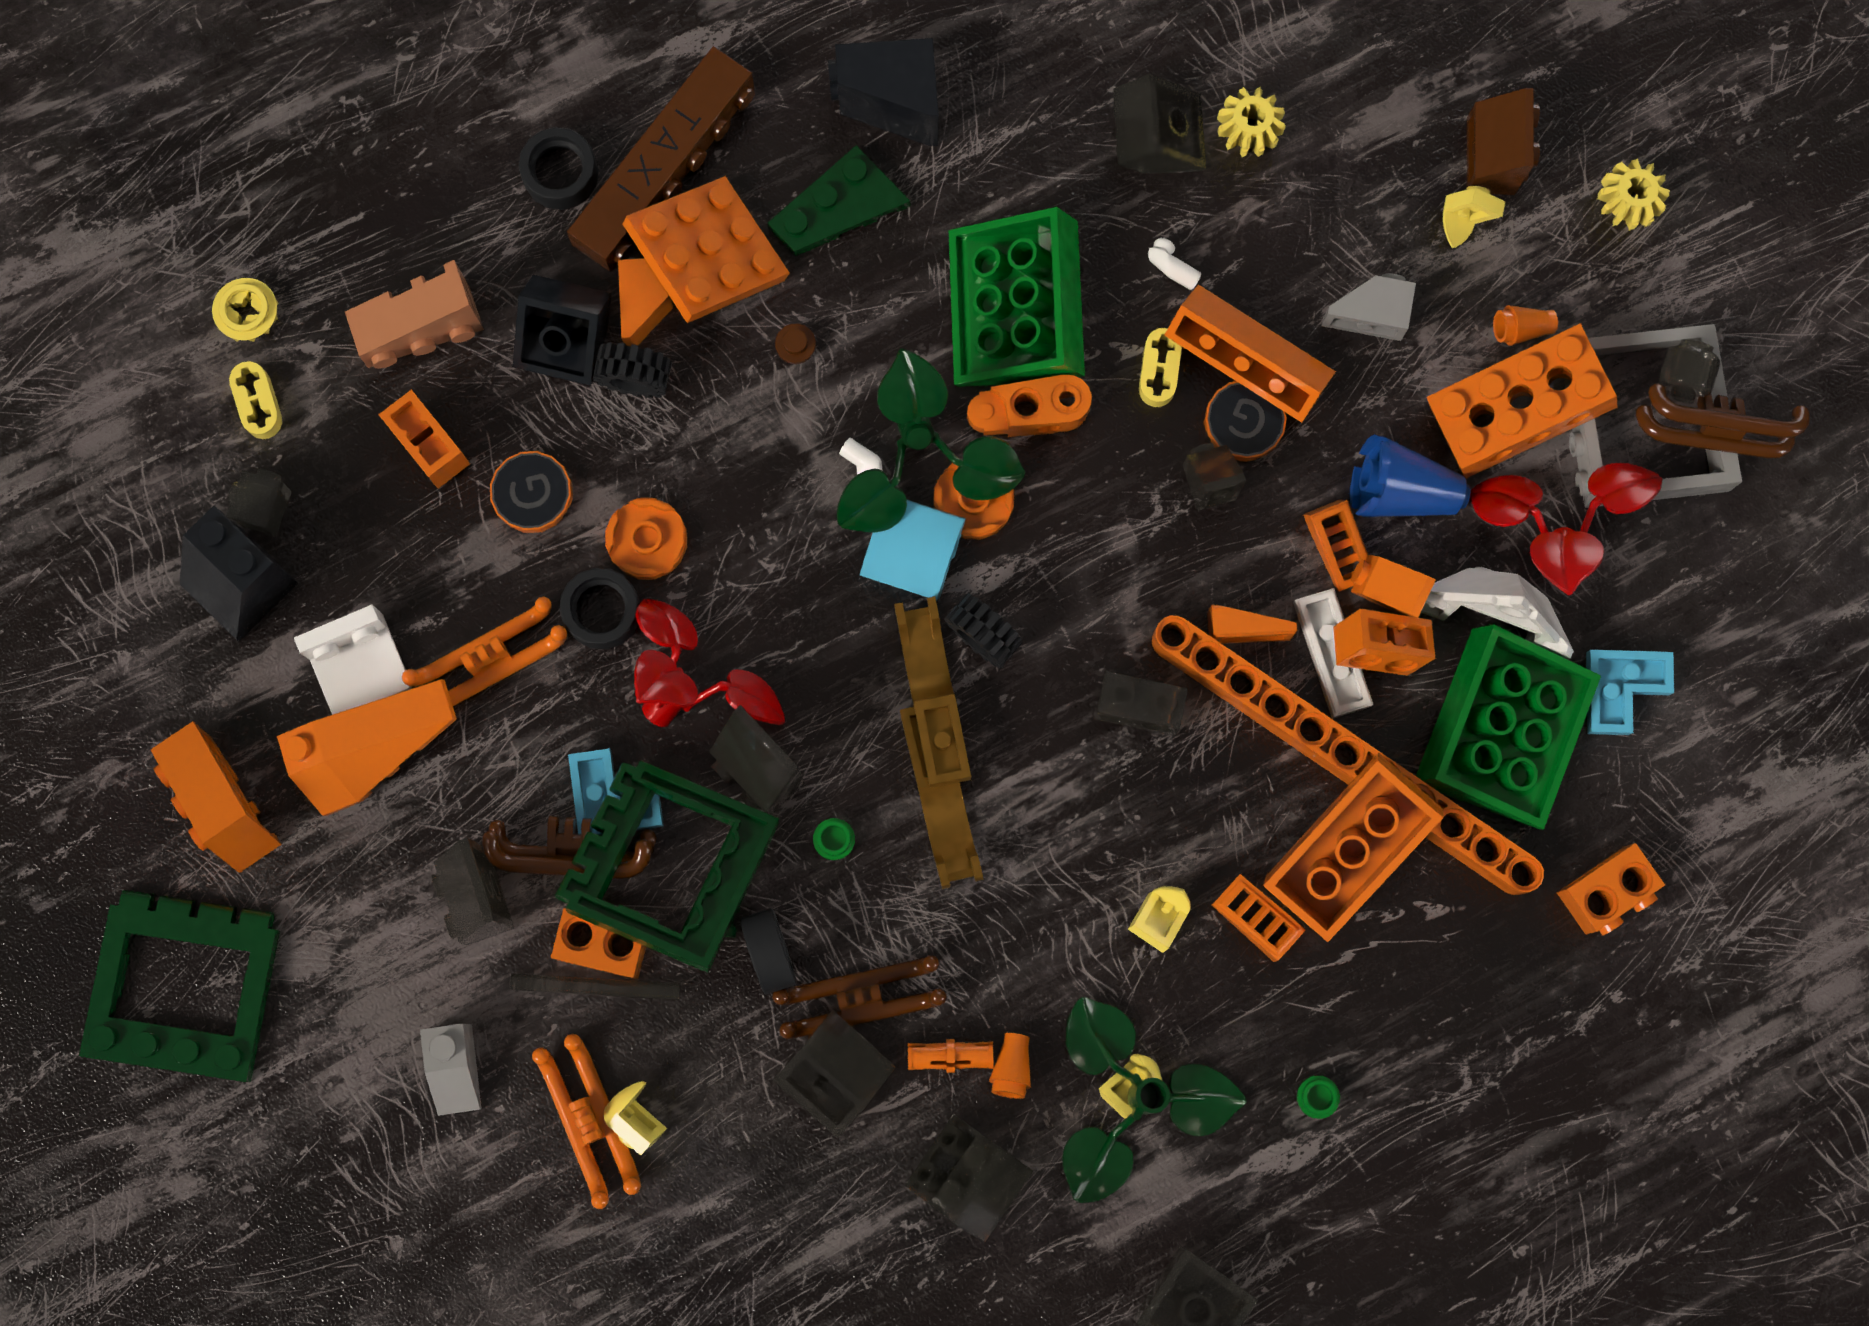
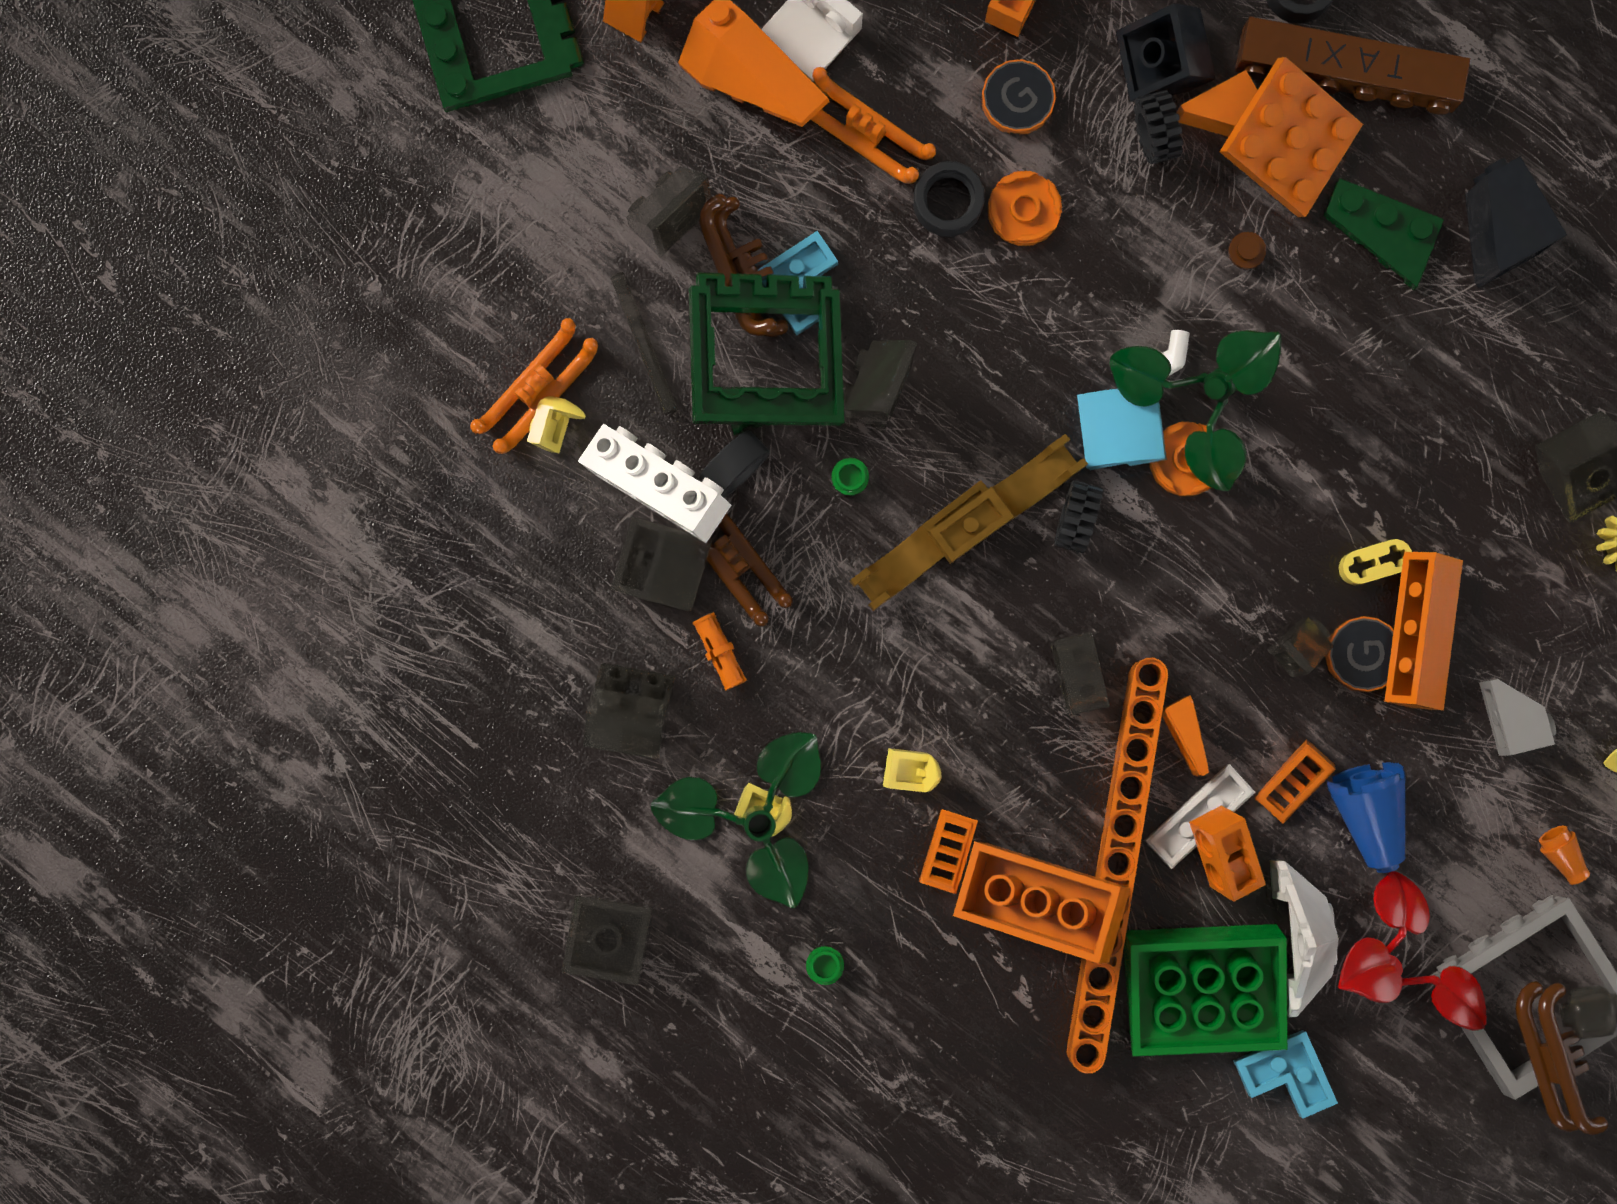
camera: 70 degrees right, 5 degrees up
light grey slope [420,1023,482,1116] -> none
orange brick [551,908,646,980] -> none
red plant [634,598,785,727] -> none
green slope [948,207,1085,387] -> none
orange piece [967,374,1092,437] -> none
orange cone [989,1033,1031,1099] -> none
white arm [1148,238,1201,290] -> none
orange slope [1351,555,1436,618] -> none
orange brick [1426,323,1618,479] -> none
orange brick [1556,843,1665,936] -> none
none -> white brick [578,424,731,543]

